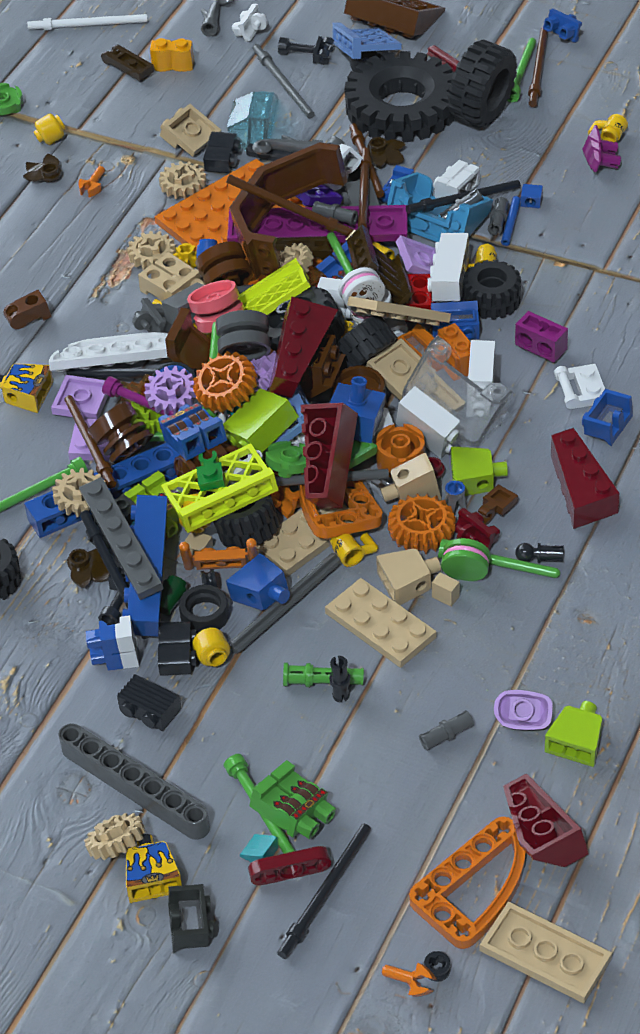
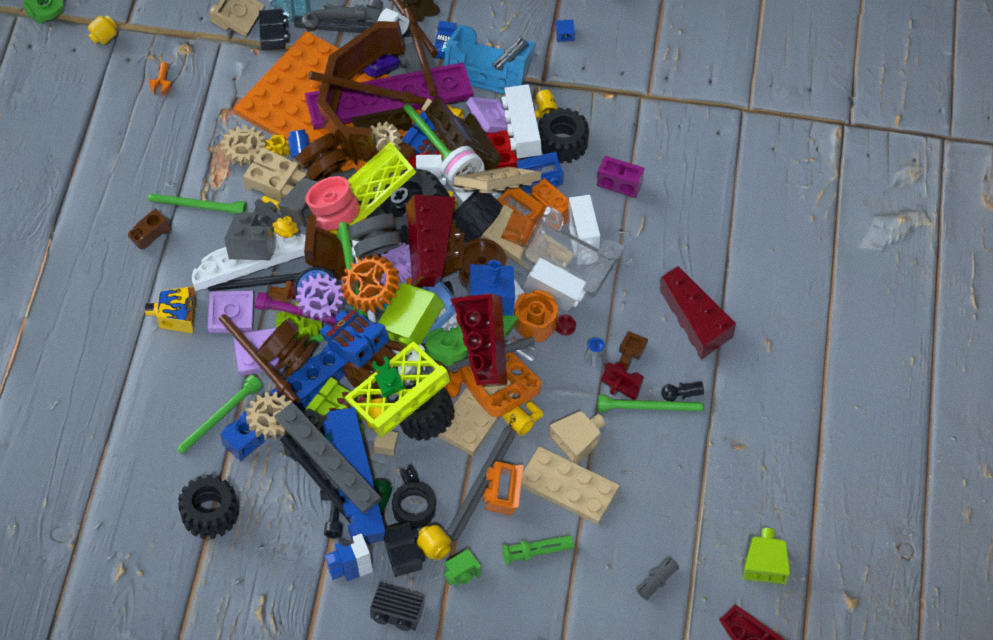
camera: 20 degrees left, 10 degrees up
dark brown plate [23,154,61,182] -> none
dark brown plate [67,548,112,588] -> none
tan gear [159,161,206,199] -> none
orange plate [179,538,258,570] -> none
blue torso [226,553,290,610] -> none
dark grey pin [312,201,358,225] -> none
black pin [329,656,351,703] -> none
tan torso [380,453,442,502] -> none
orange gear [388,493,456,554] -> none
black bar [406,180,521,214] -> none
tan piece [432,573,460,607] -> none
white brick [433,160,480,205] -> none
bright green head [441,538,491,581] -> none
lime torso [451,447,508,496] -> none
dark grey pin [488,197,509,235] -> none
lavender piece [494,690,553,730] -> none
blue piece [501,196,521,246] -> none
white plate [554,364,605,409] -> none
blue window [582,389,633,446] -> none
none -> bright green piece [148,193,247,215]
none -> dark grey brick [224,212,276,261]
none -> yellow plant [272,216,298,238]
none -> bright green brick [443,549,481,587]
none -> orange window [483,461,524,516]
none -> clear orange panel [501,211,536,247]

